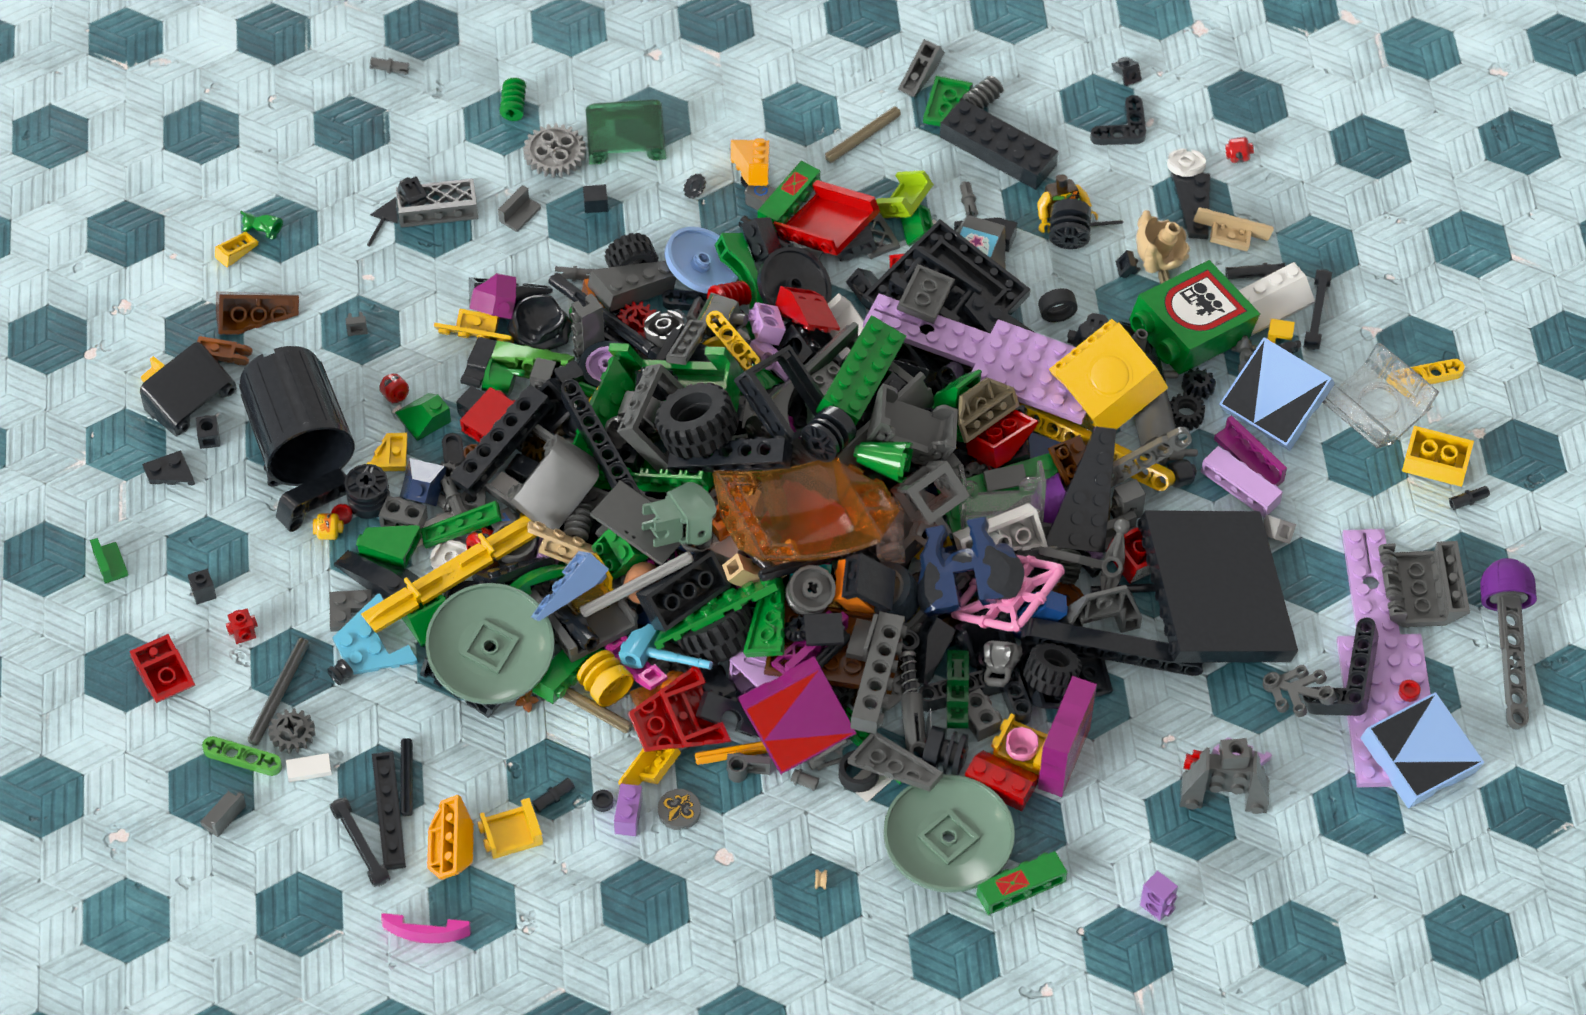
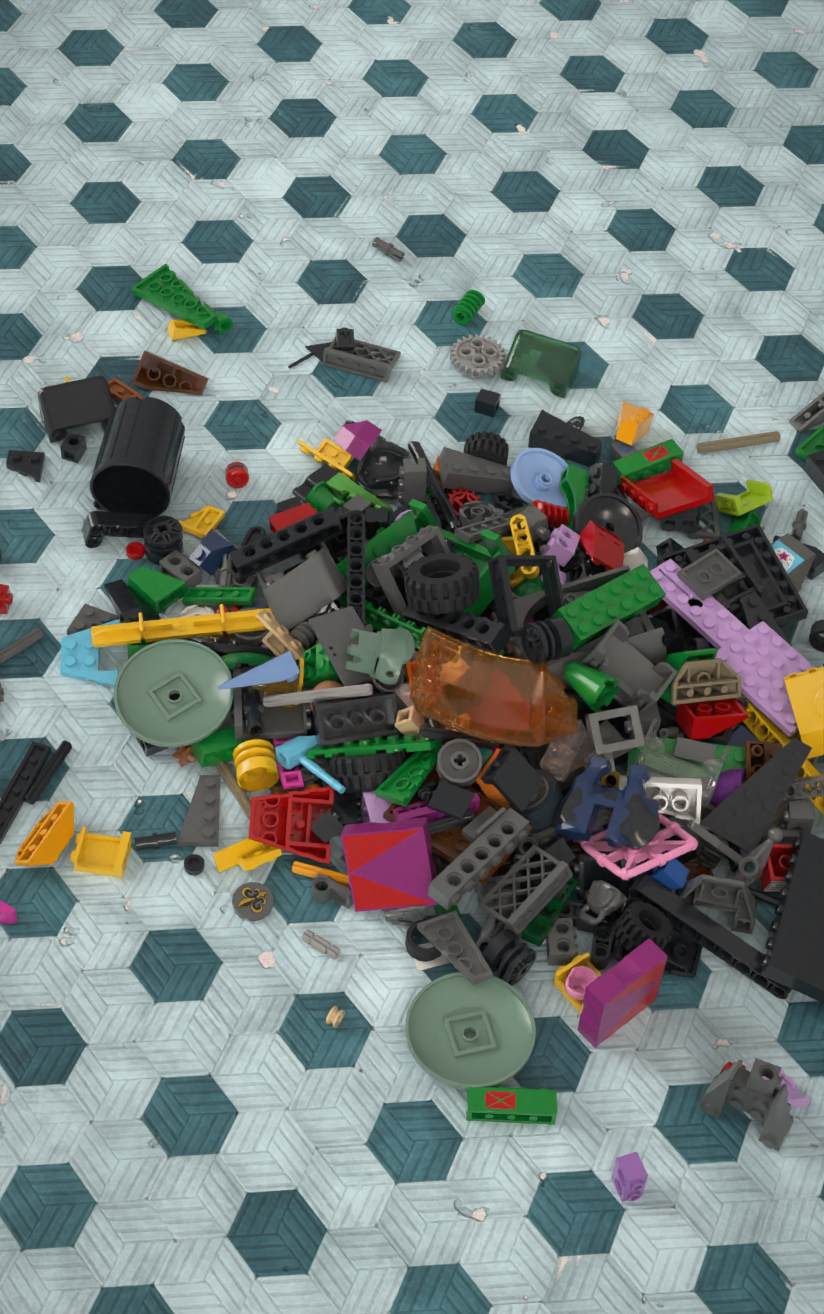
camera: 25 degrees right, 5 degrees down
yellow head [313,513,344,540] -> none
black wheel [327,659,354,685] -> none
dark grey tile [345,312,368,336] -> none
green slope [395,393,451,441] -> none
dark grey panel [498,185,541,232] -> none
dark grey pin [555,266,592,282] -> none
medium lavender brick [614,784,642,836] -> none
dark grey pin [791,769,820,791] -> none
red slope [965,750,1039,811] -> none
none -> green wing [131,264,216,330]
none -> dark grey wing [177,775,221,847]
none -> light grey axle [302,930,340,959]
none -> dark grey fence [479,845,573,936]
none -> black wedge [528,410,602,467]

